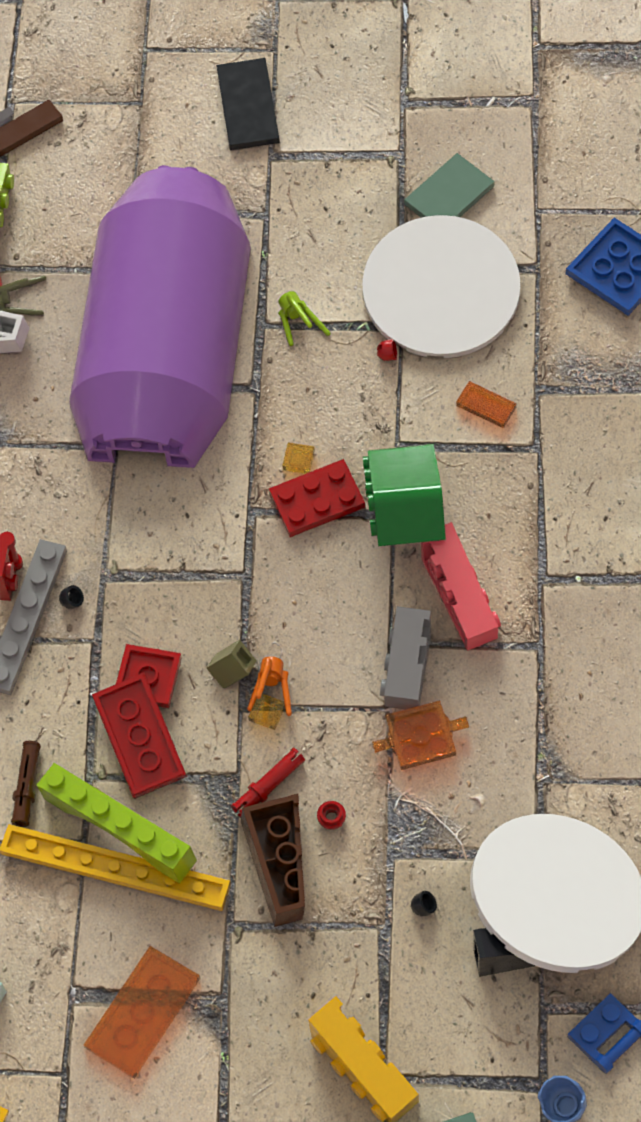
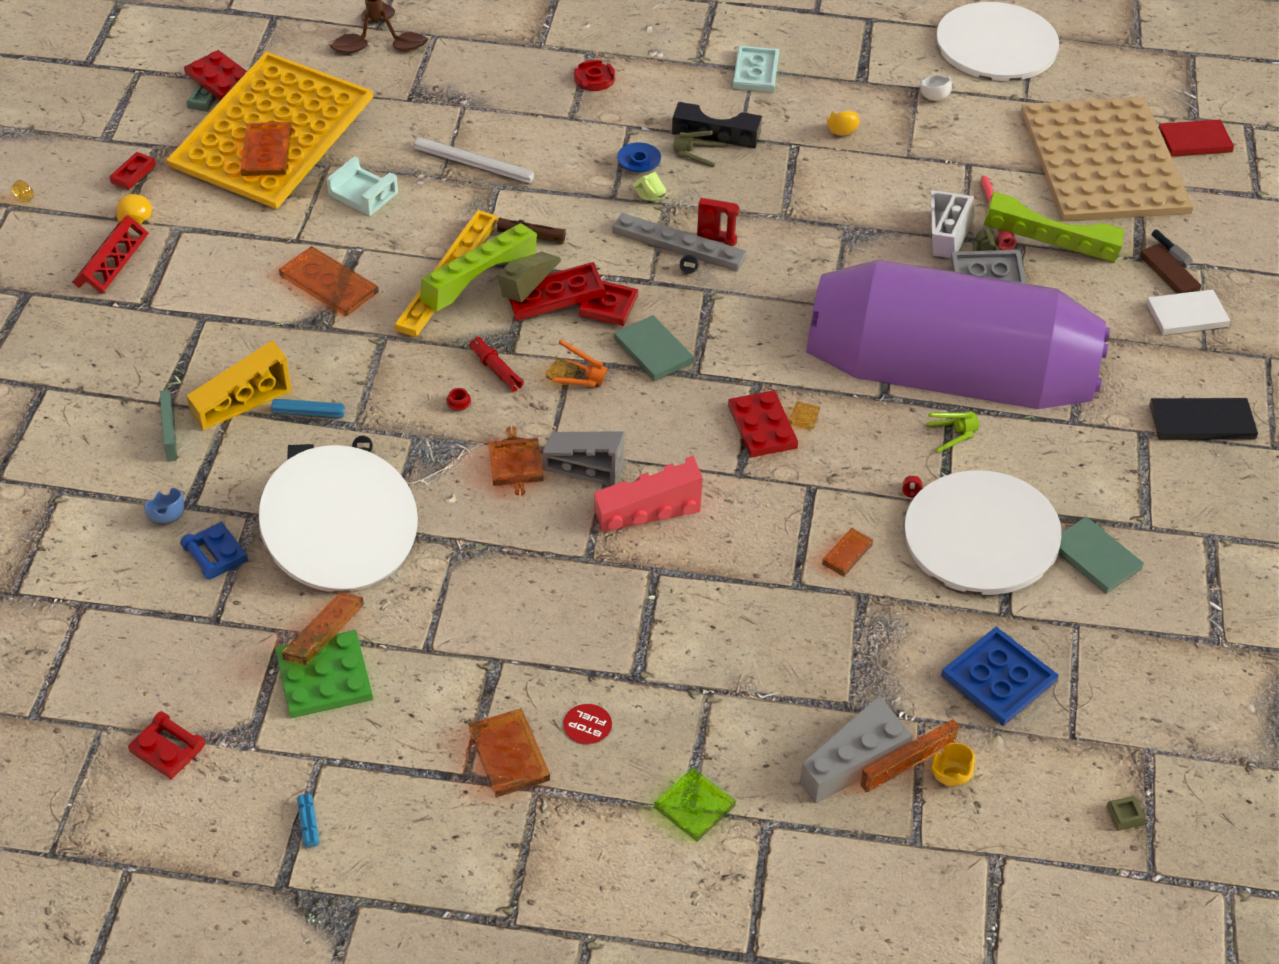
camera: 90 degrees right, 15 degrees down
olive panel [207,640,257,688] -> none
reddish brown wedge [241,794,305,927] -> none
green windscreen [363,444,446,546] -> none
none -> dark azure axle [271,398,345,418]
none -> olive slope [497,252,561,303]
none -> sand green tile [614,315,694,381]
none -> light grey plate [951,250,1026,284]
none -> white tile [1146,289,1230,335]

